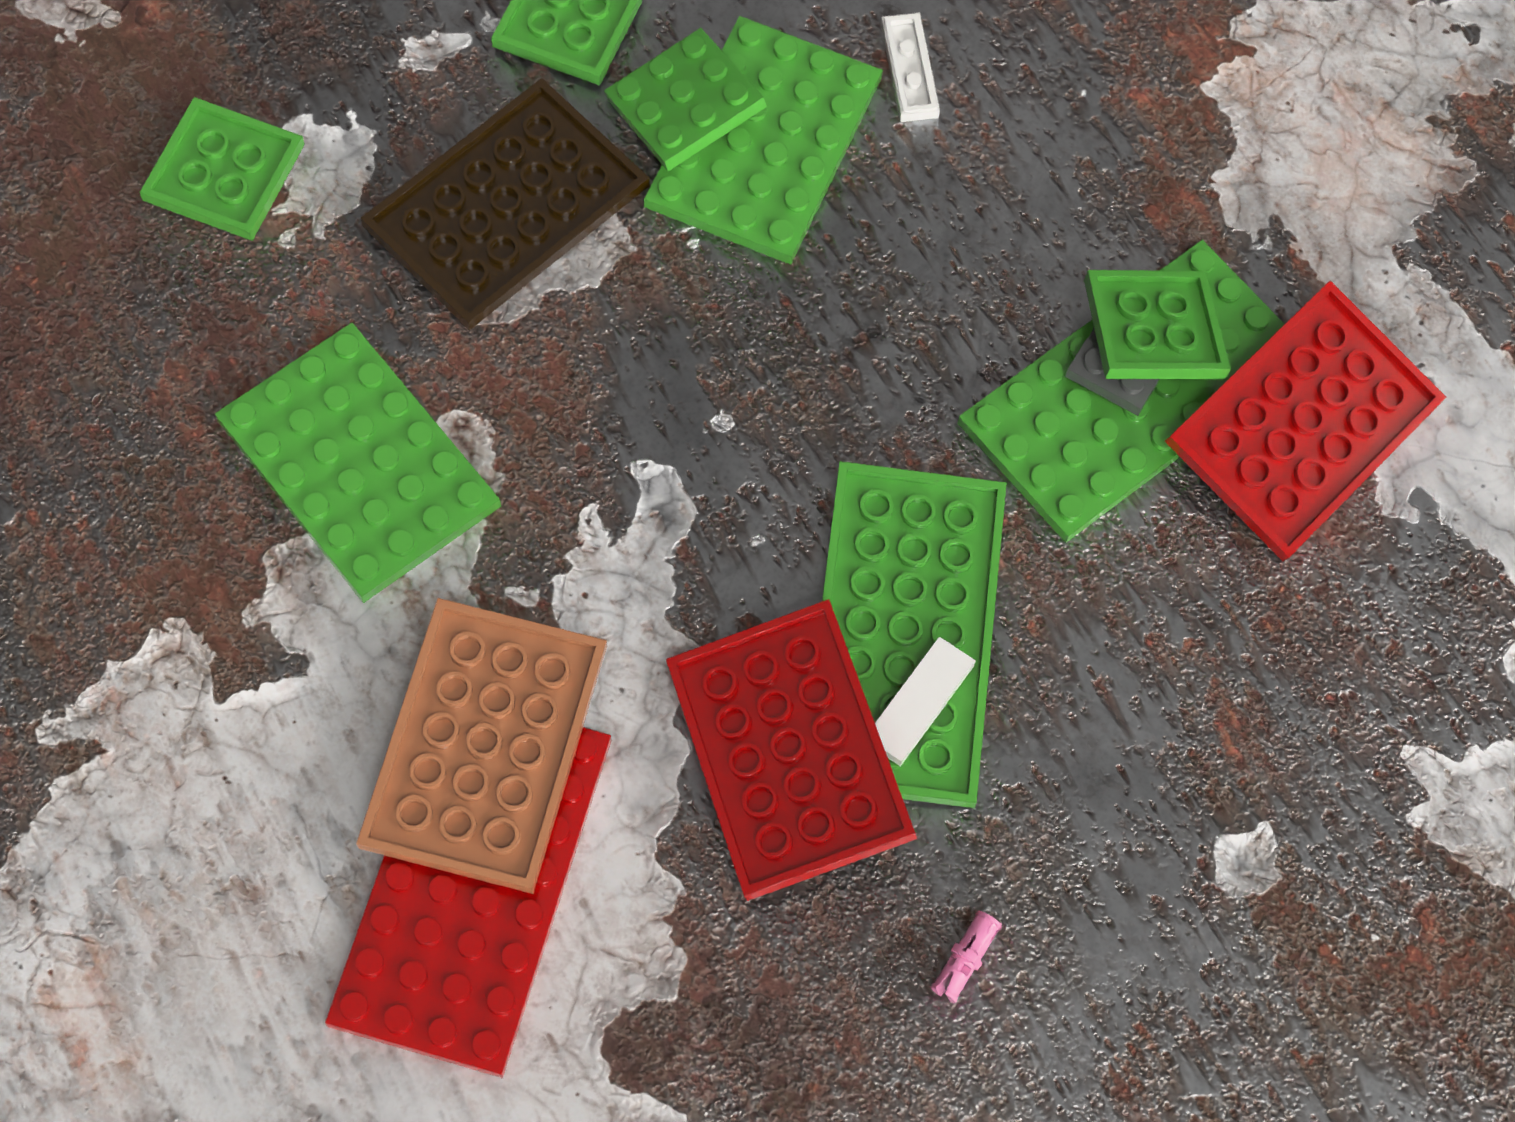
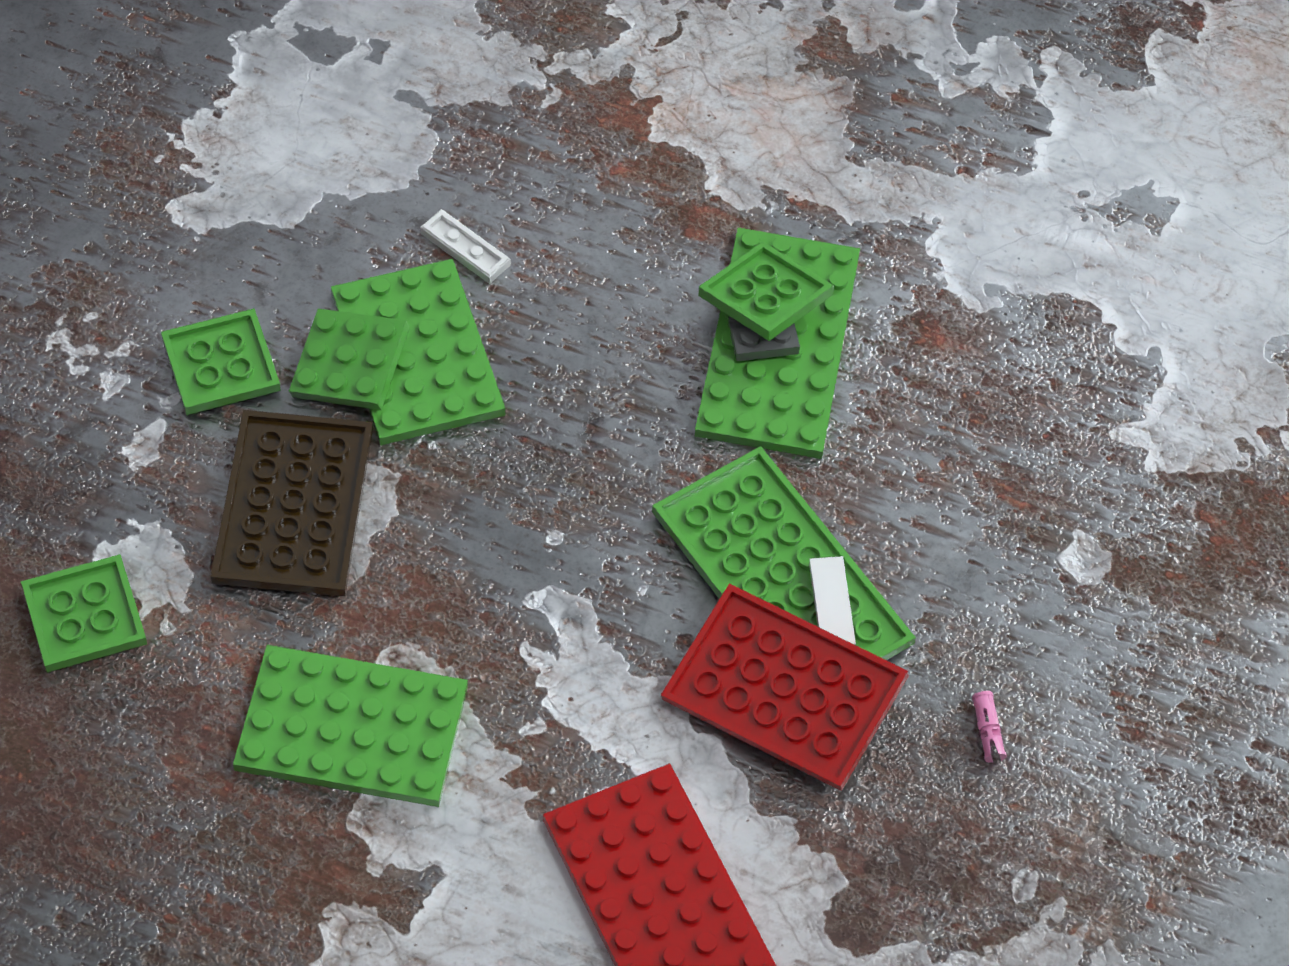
camera: 40 degrees left, 10 degrees down
nougat plate [356,598,607,894] -> none
red plate [1165,280,1447,562] -> none

